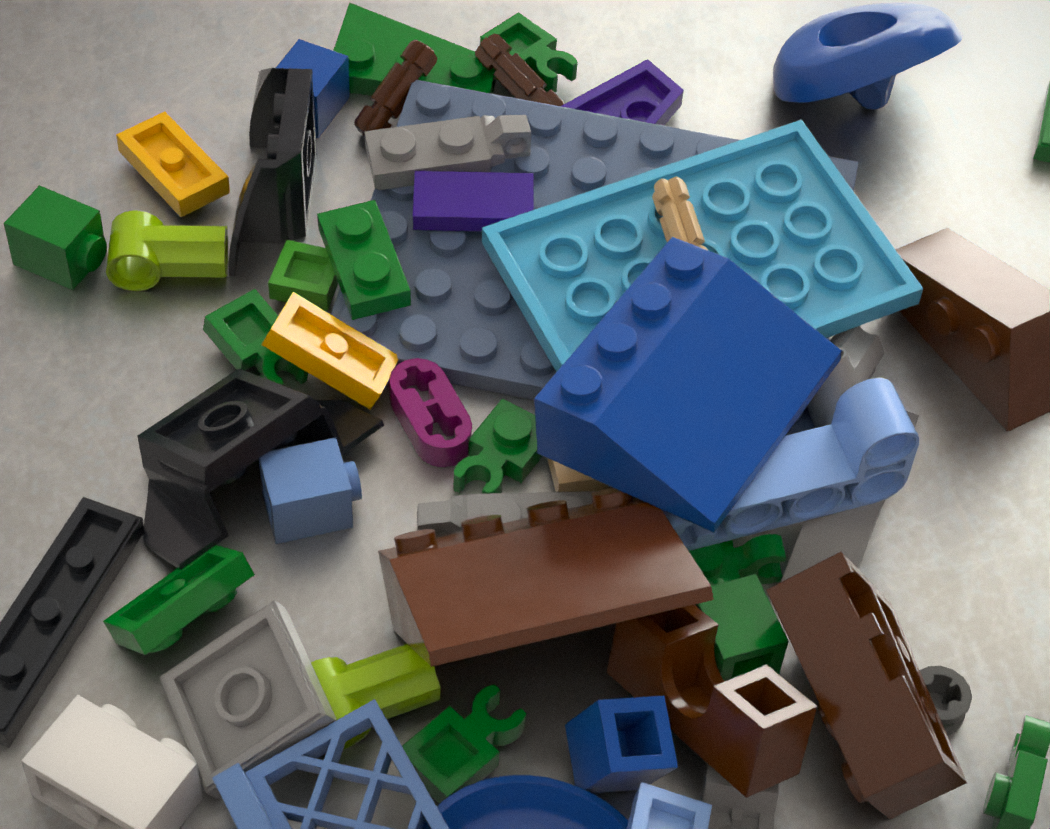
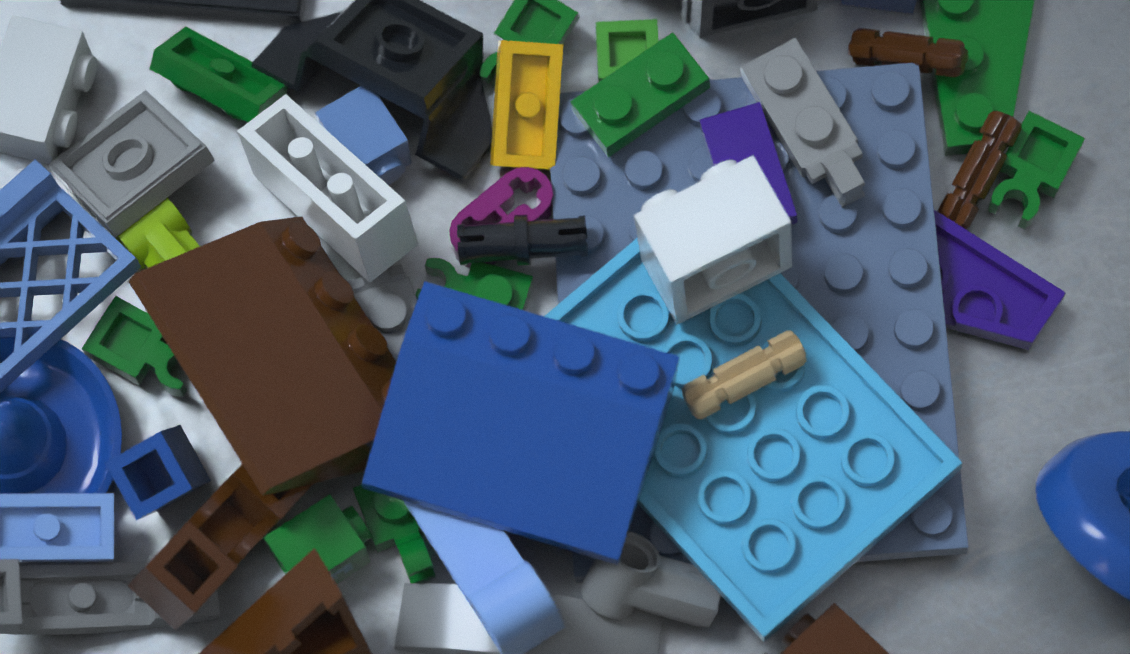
camera: 80 degrees right, 20 degrees up
none -> white brick [237,94,418,282]
none -> black pin [457,215,588,266]
none -> white brick [634,156,792,325]

